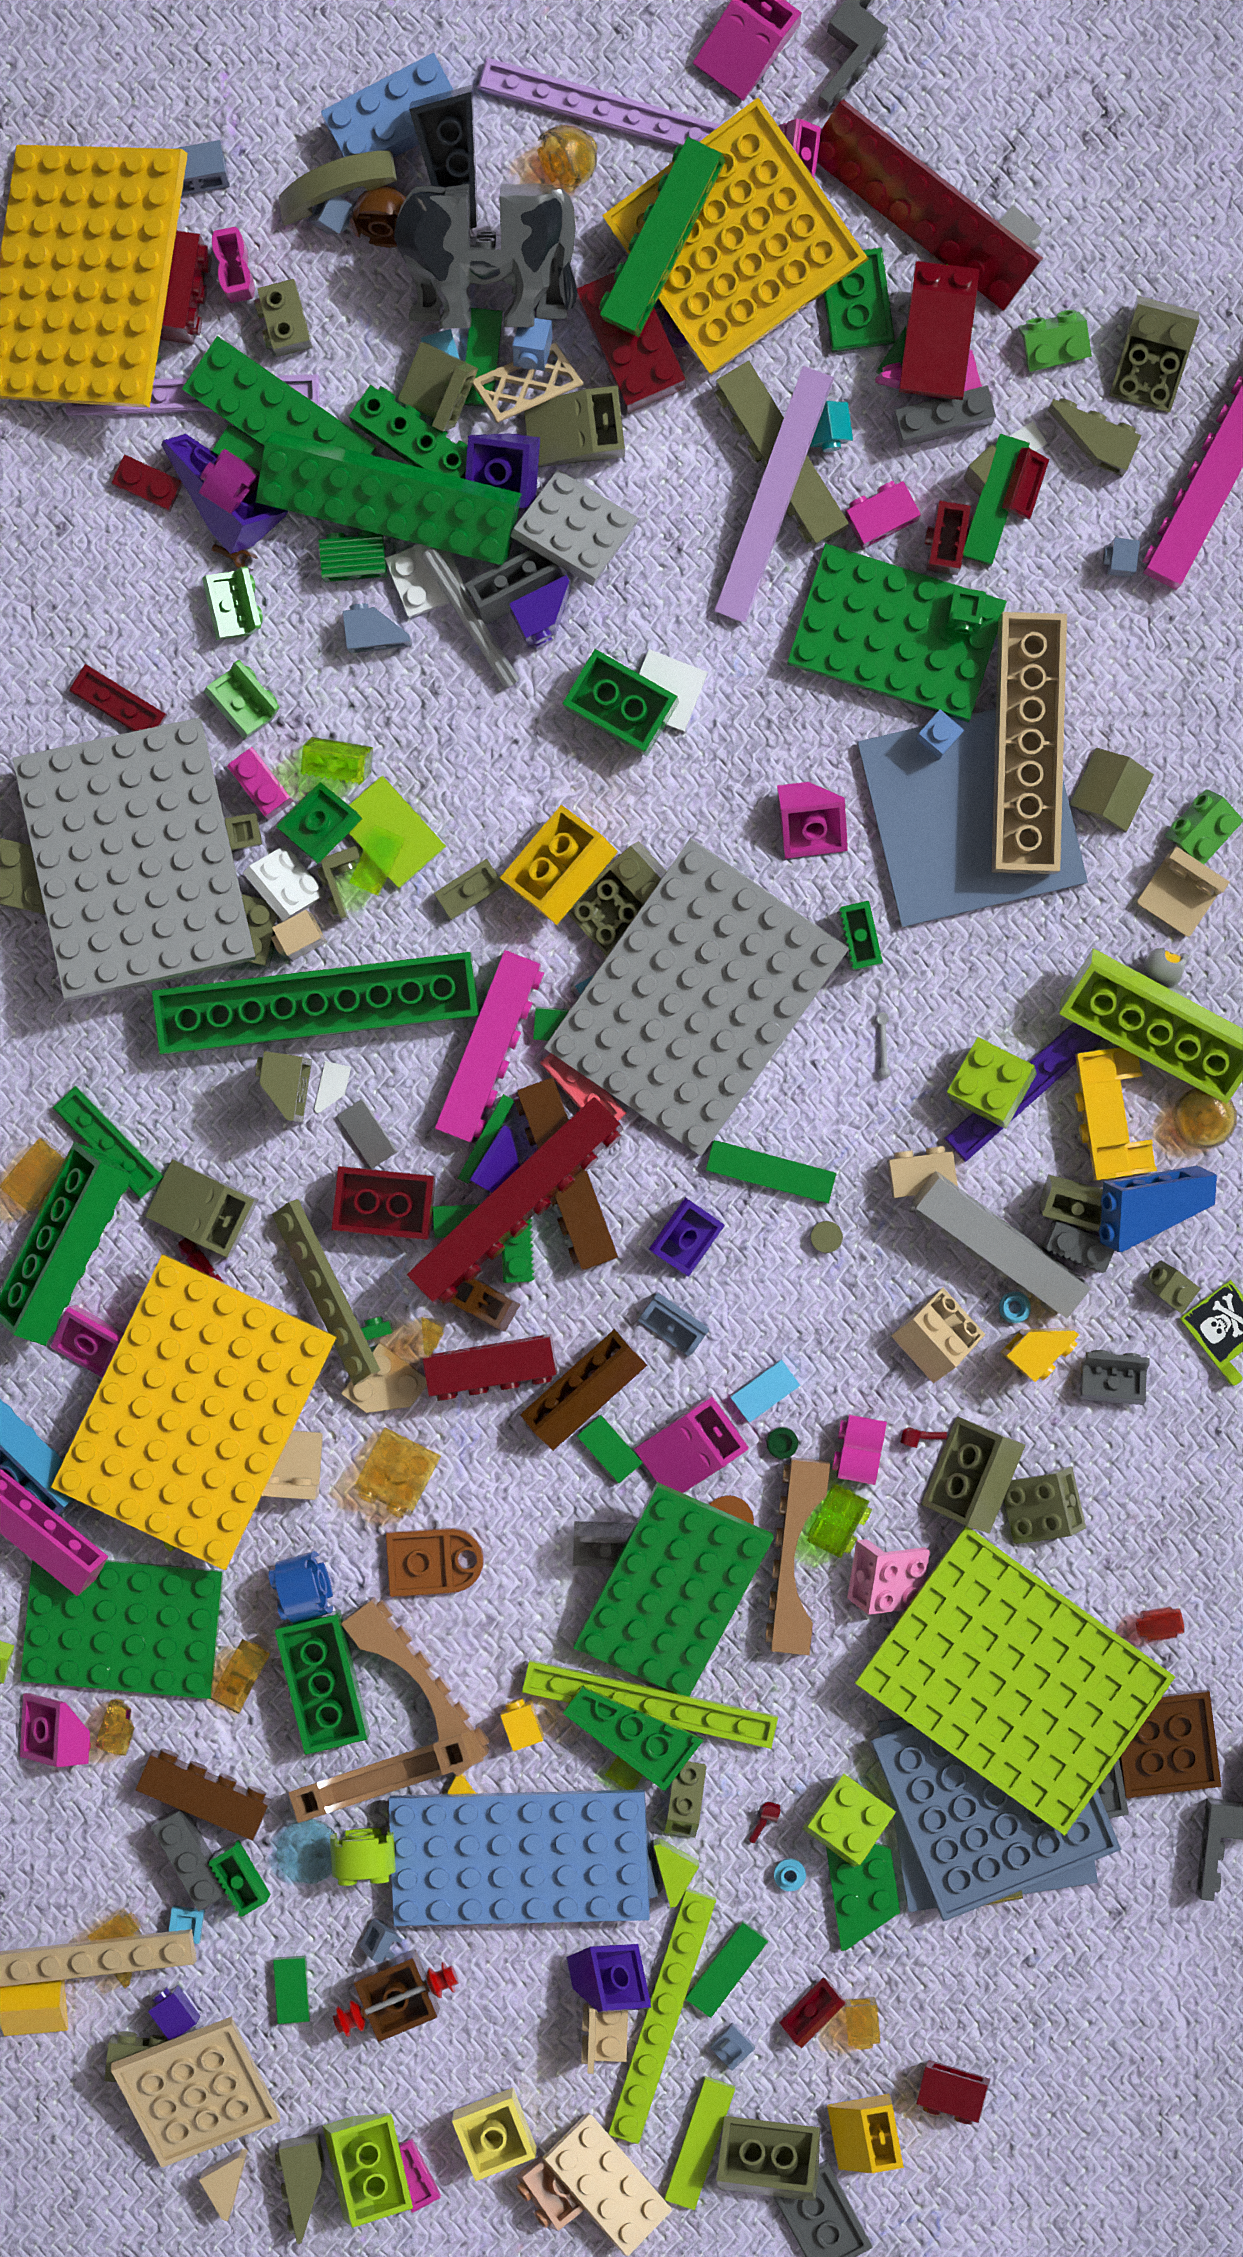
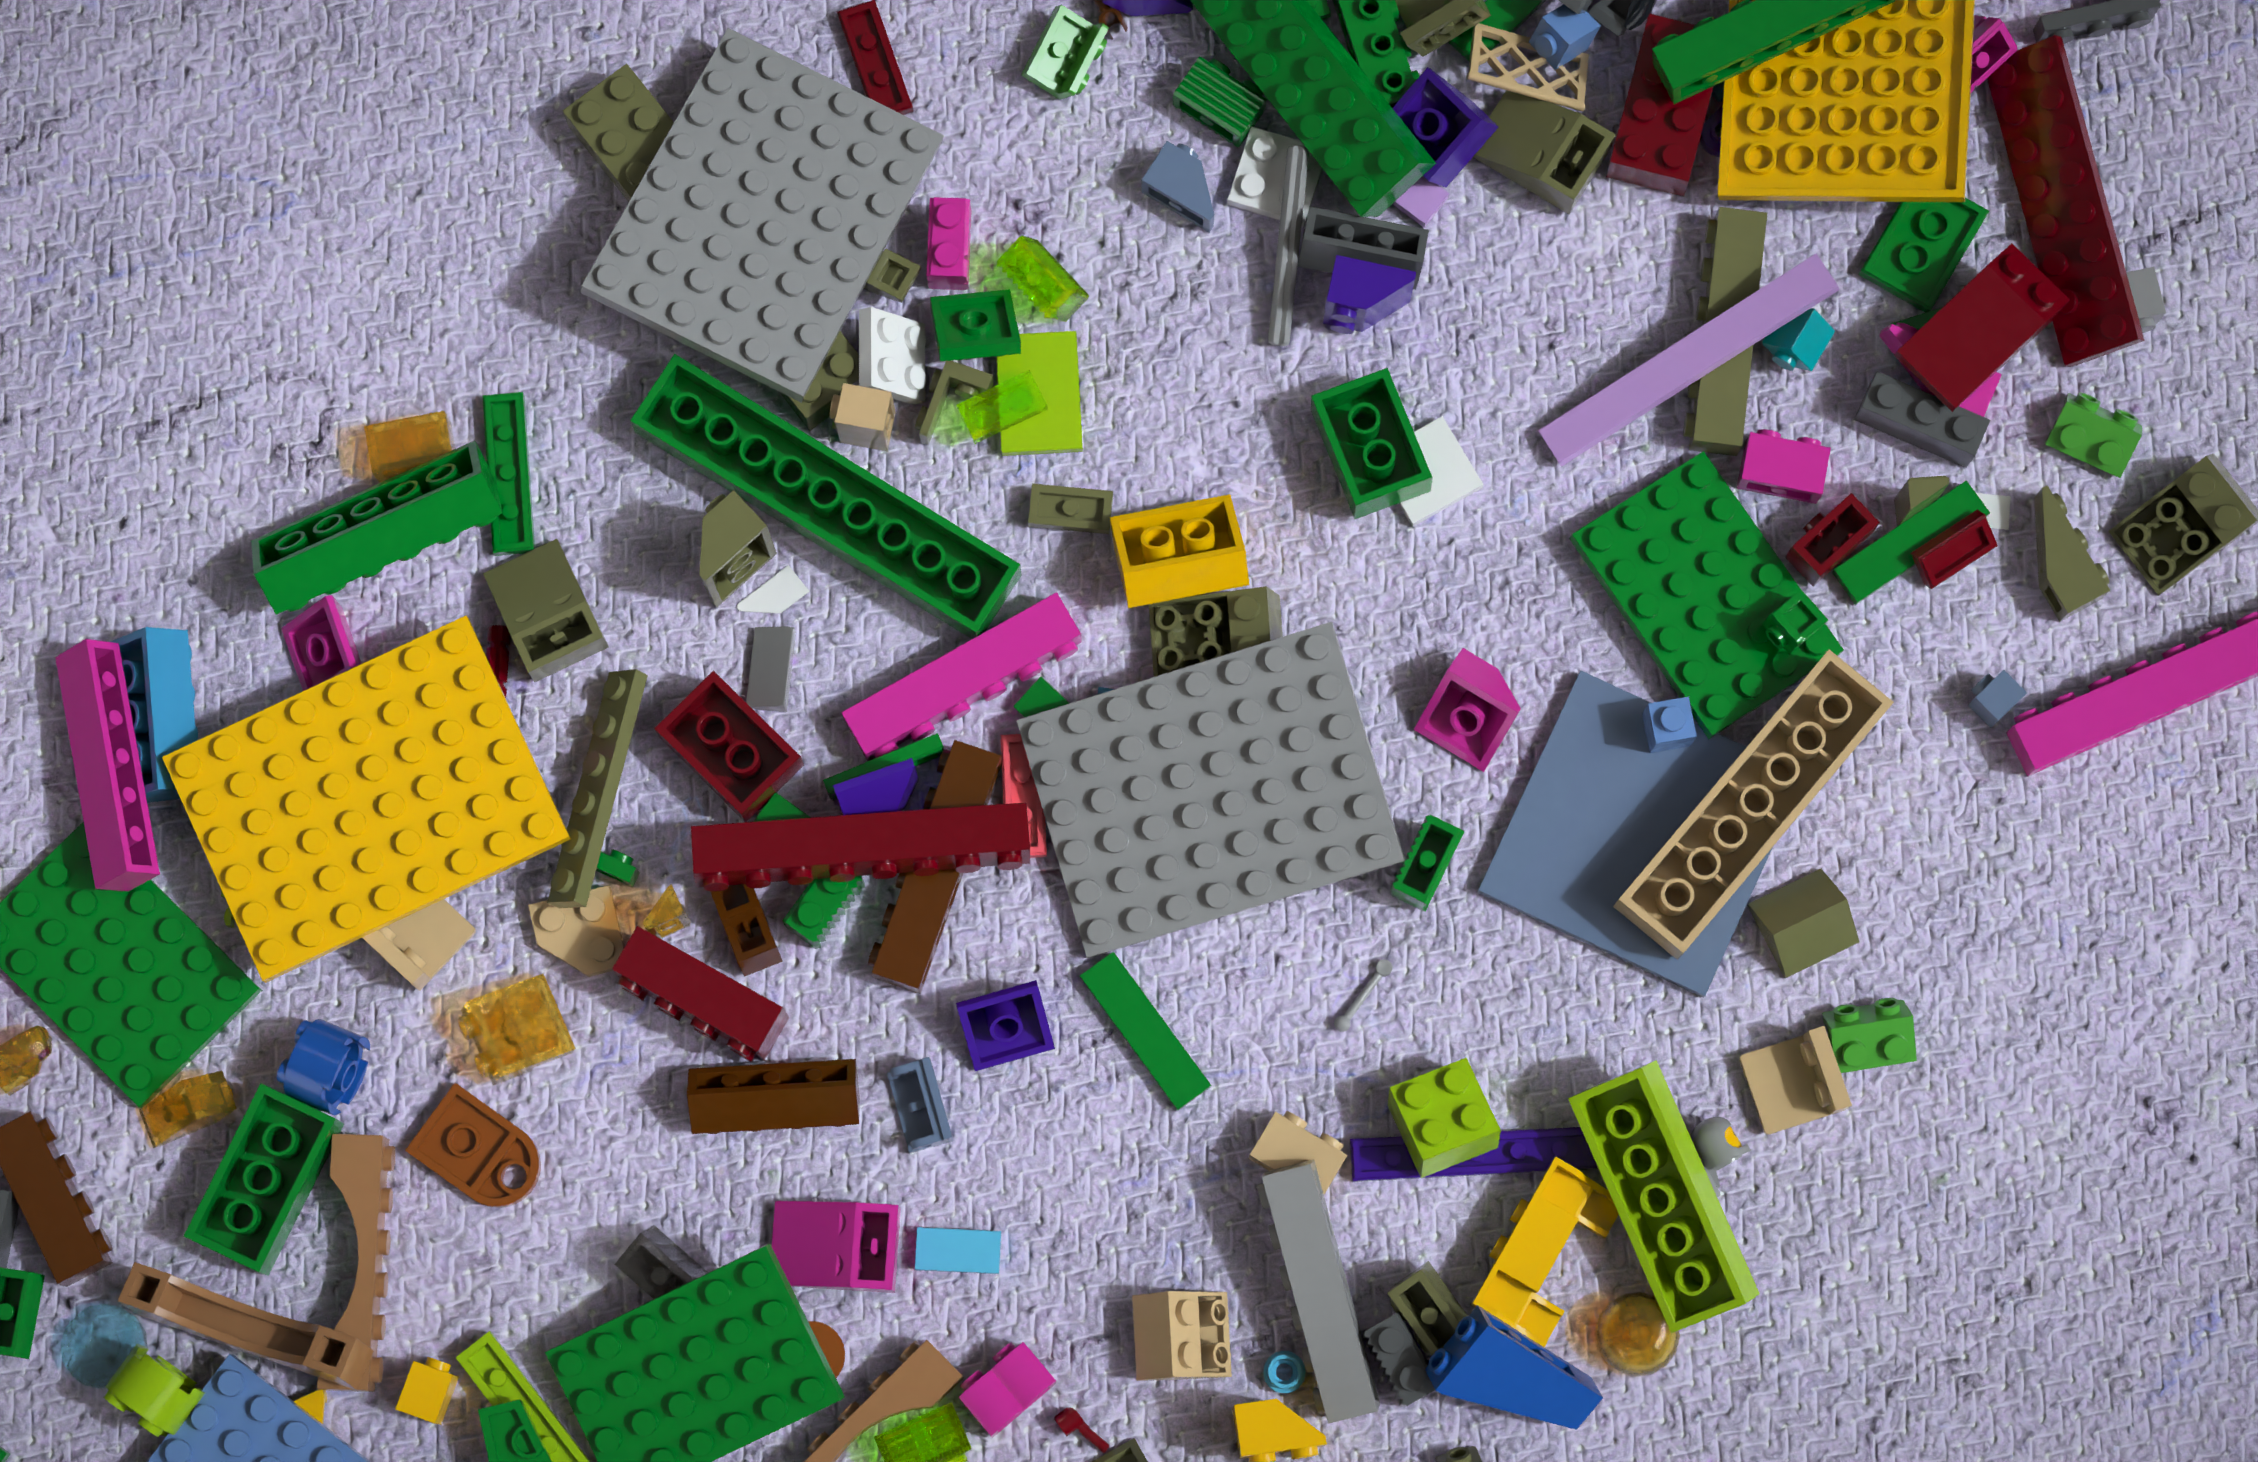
camera: 35 degrees right, 10 degrees down
bright green bracket [204,660,280,739] -> none
light grey plate [511,469,639,586] -> none
green tile [577,1414,643,1483] -> none
dark green tile [766,1426,798,1459] -> none
olive tile [810,1221,843,1253] -> none

